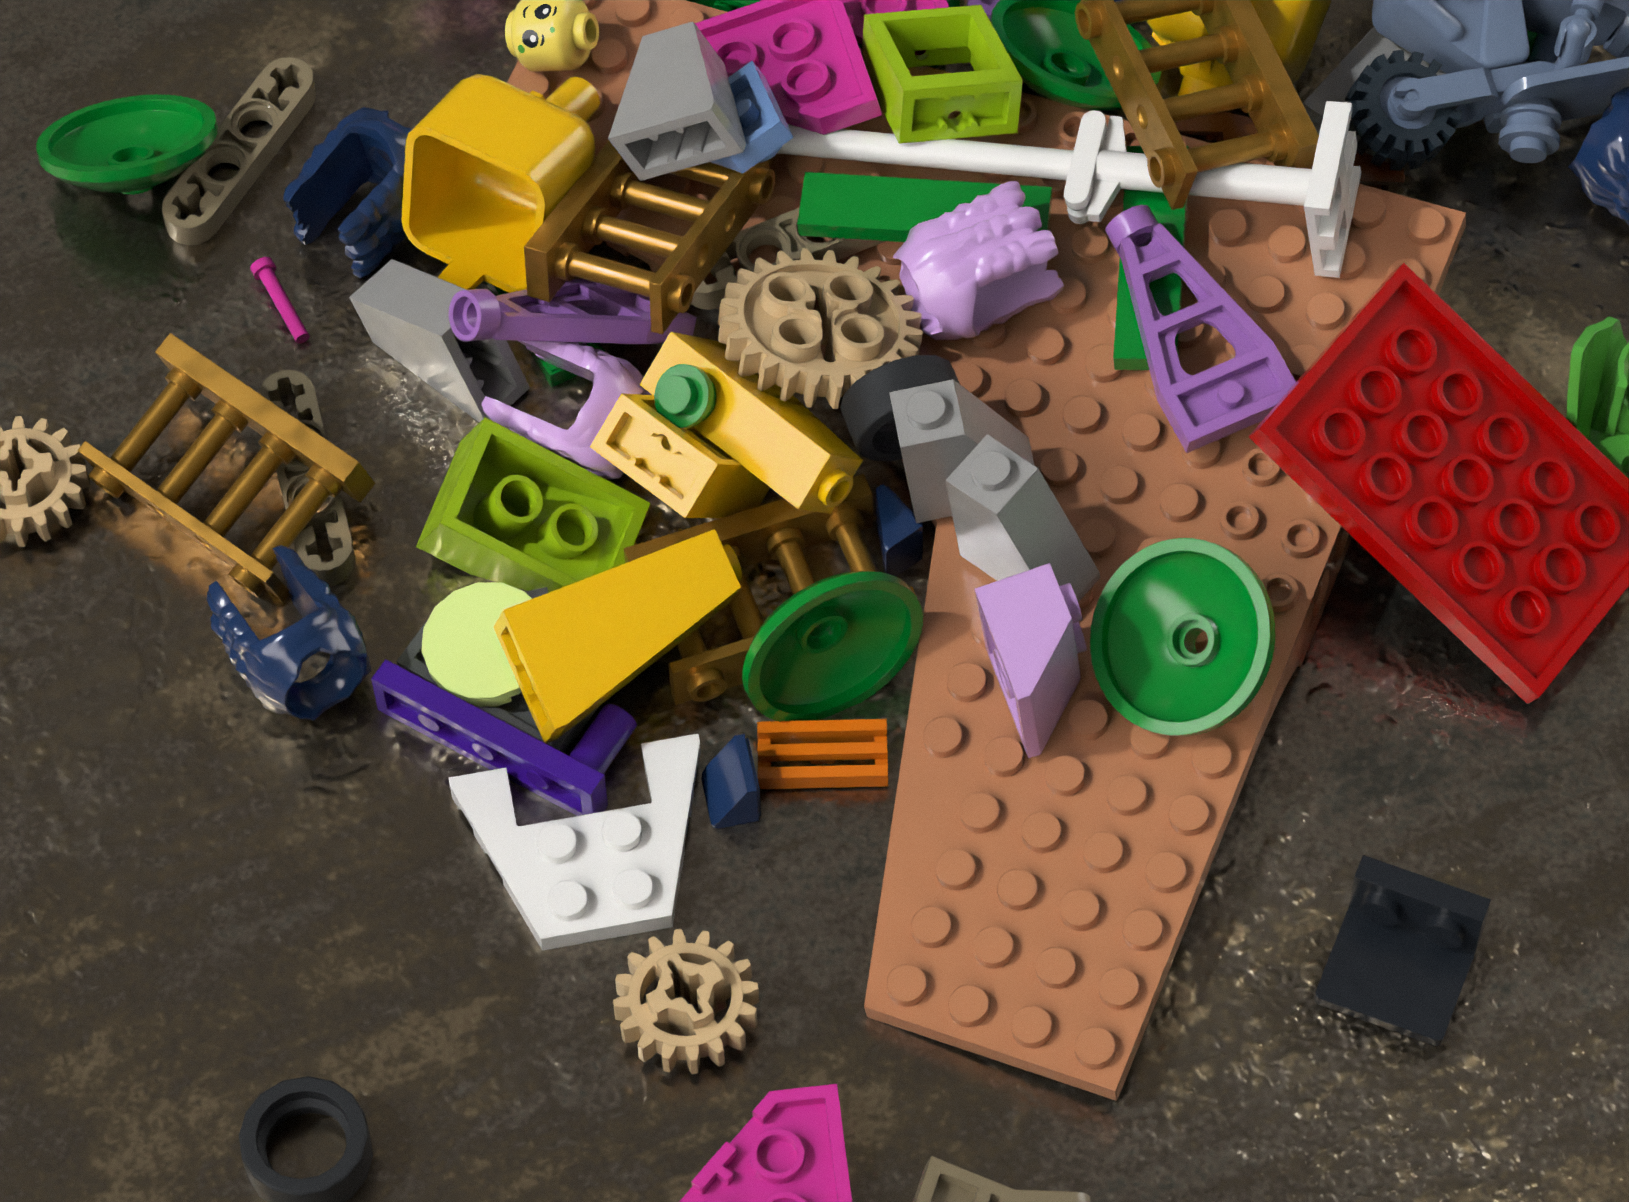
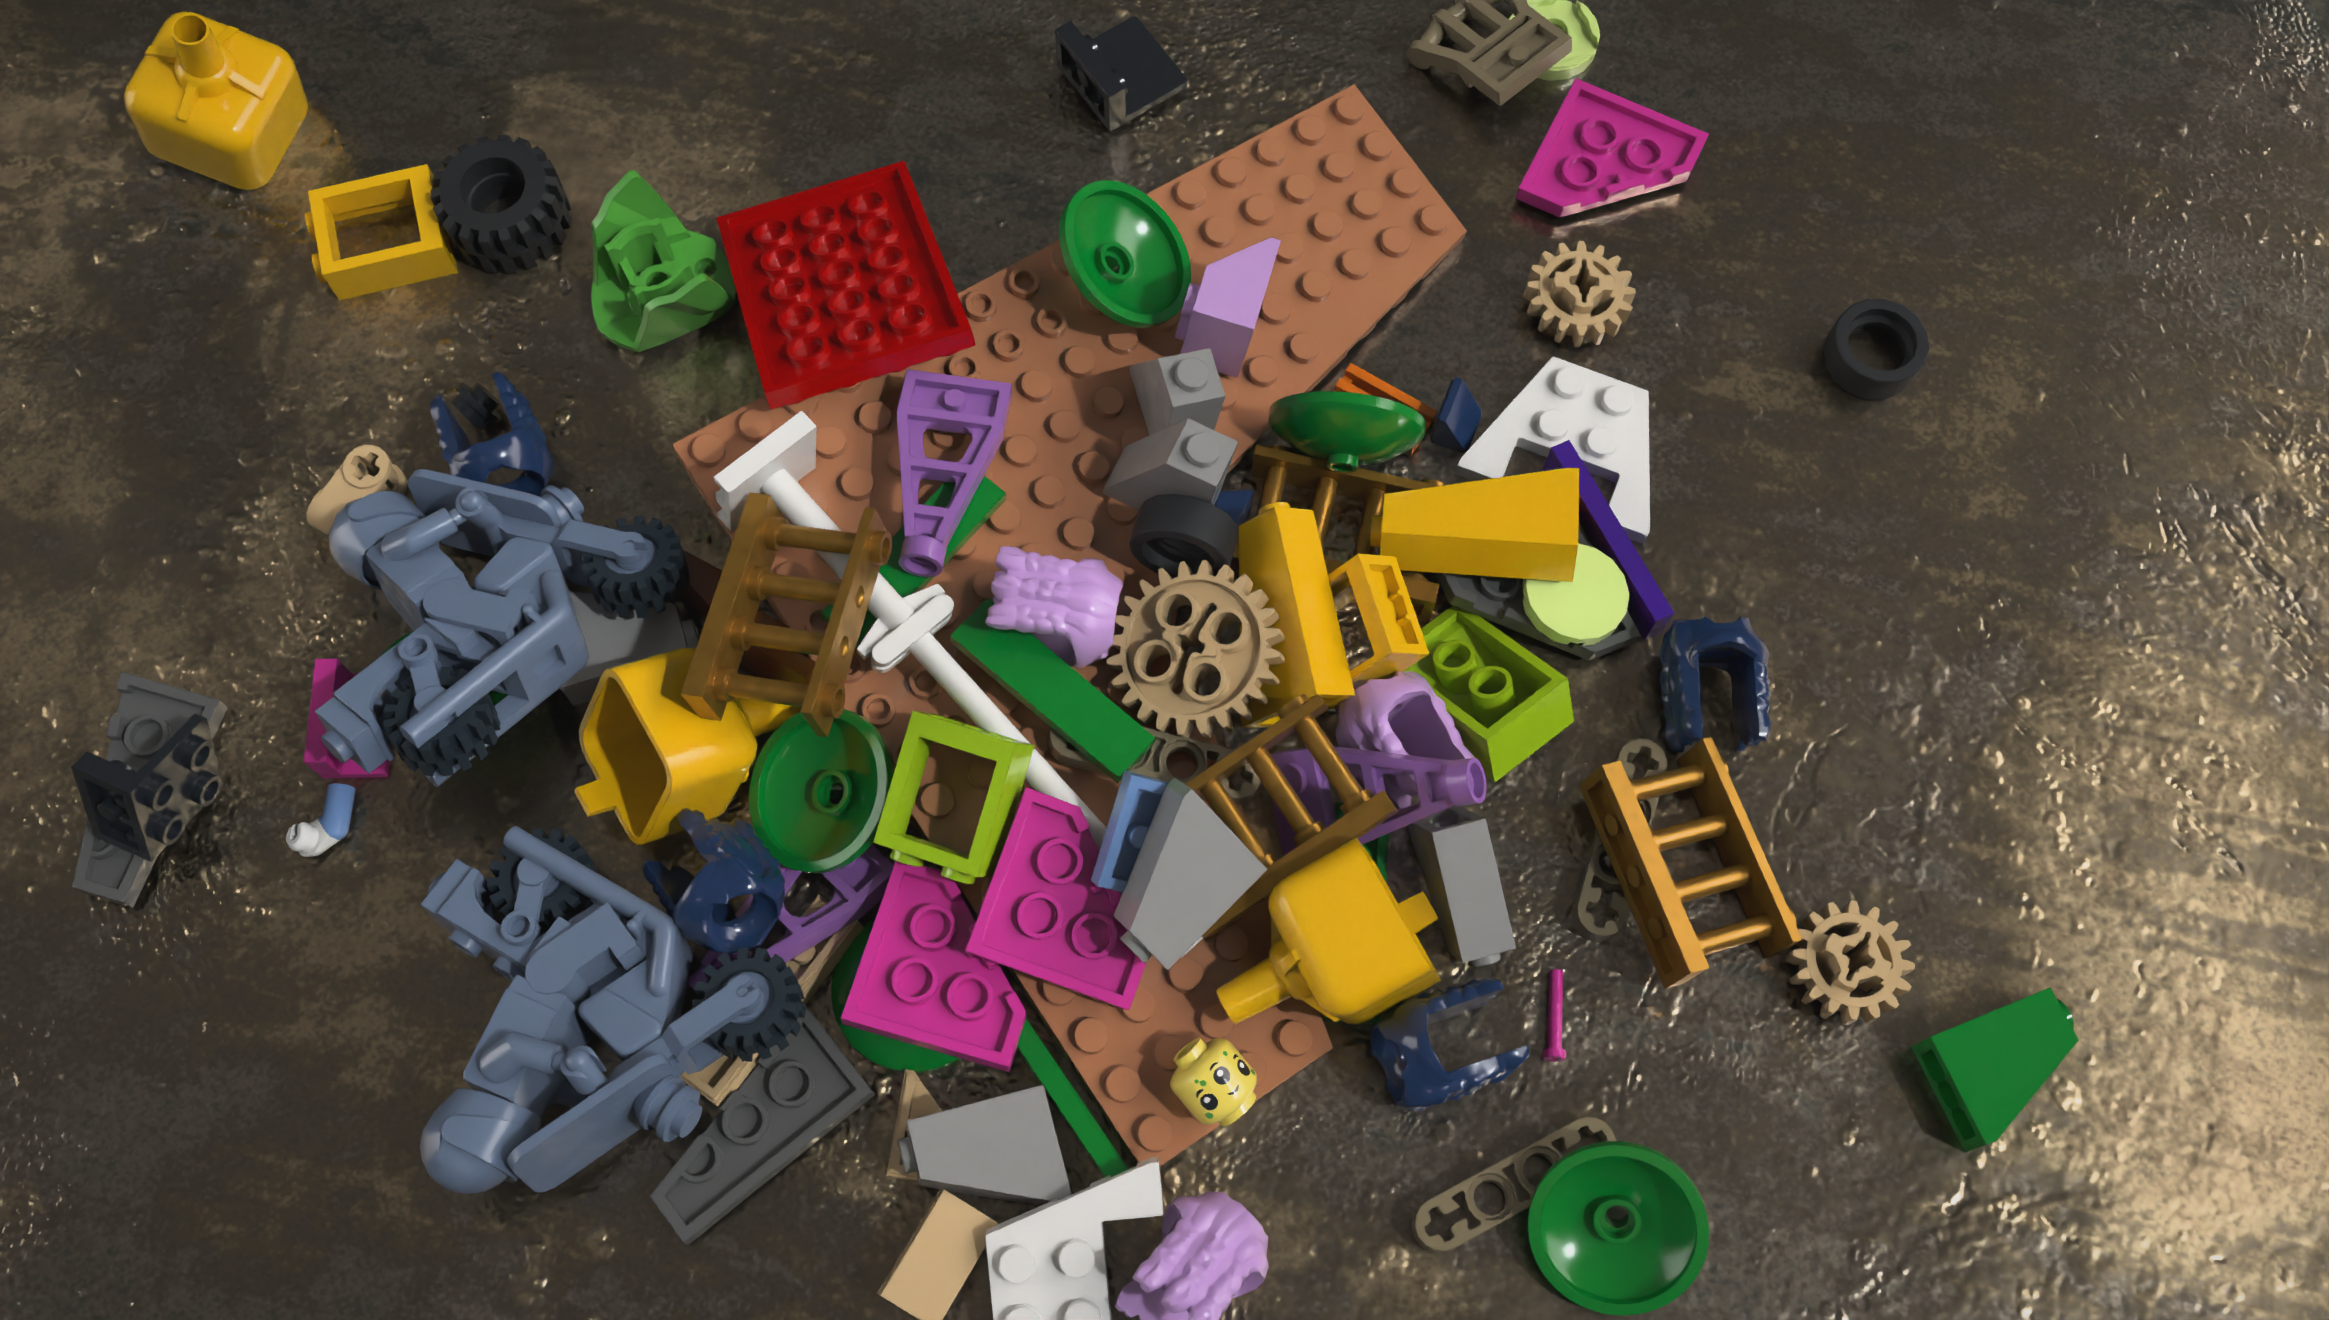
camera: 150 degrees left, 10 degrees up
plate [654,364,716,428] -> none

